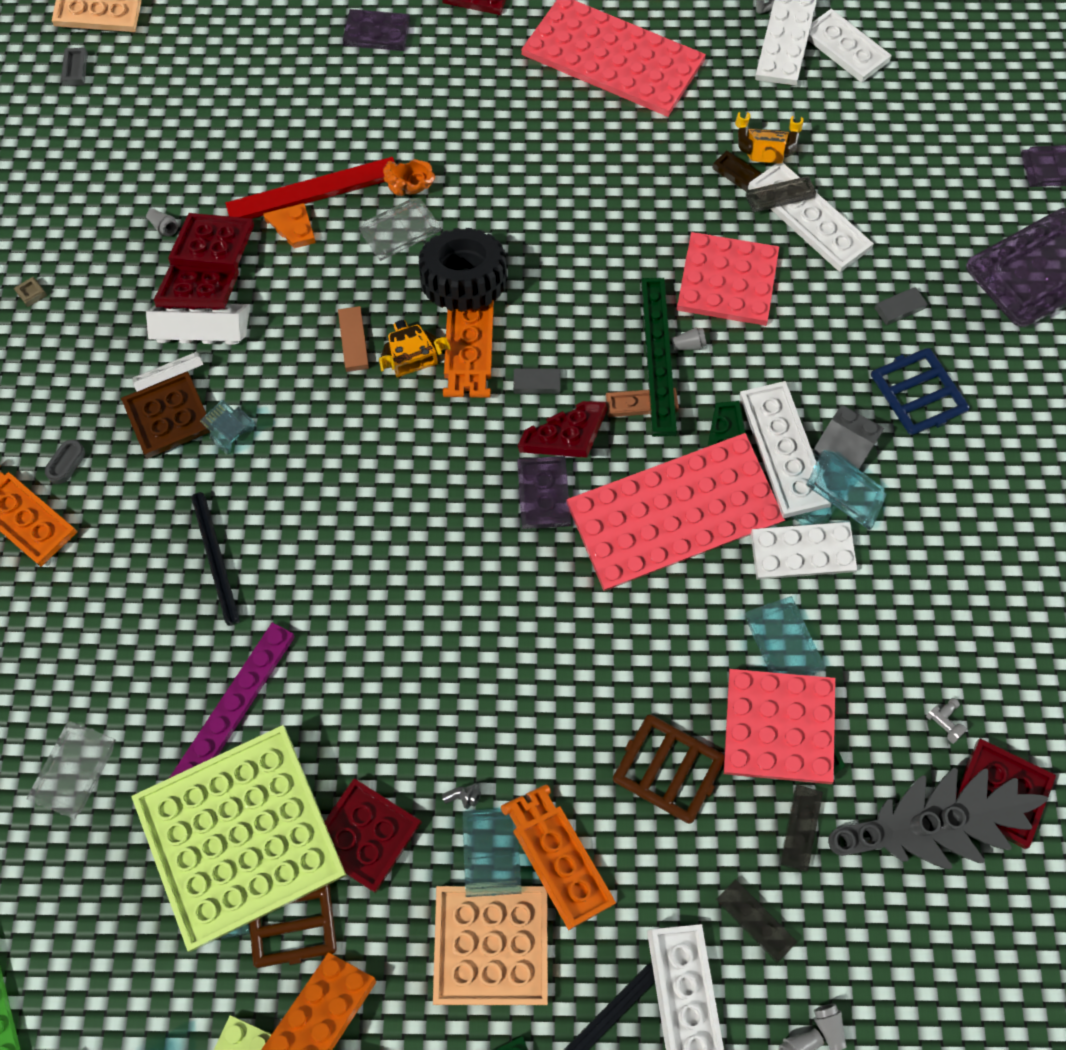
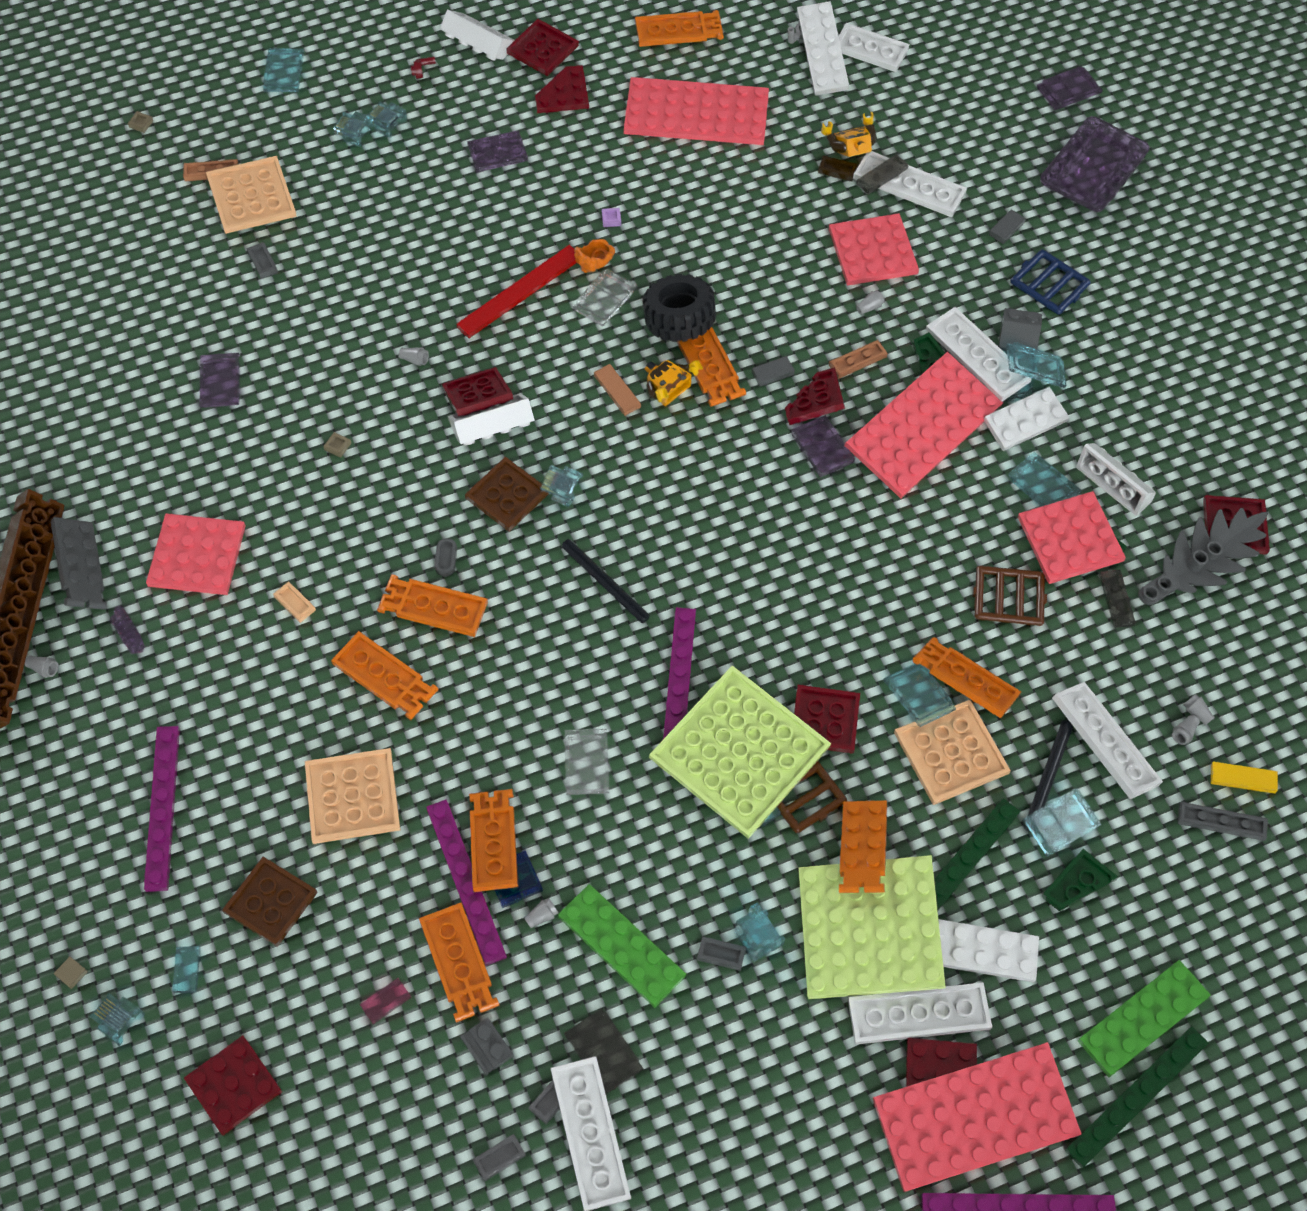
camera: 25 degrees left, 5 degrees down
white tile [132,352,203,392] -> none
dark red plate [168,213,254,271] -> none
orange wing [263,203,316,249] -> none
dark grey plate [442,783,481,809] -> none
dark green plate [641,278,677,437] -> none
clear smoke tile [716,879,797,963] -> none
light grey piece [926,698,967,744] -> none
none -> lavender tile [602,208,621,227]
none -> white slope [1076,443,1156,516]

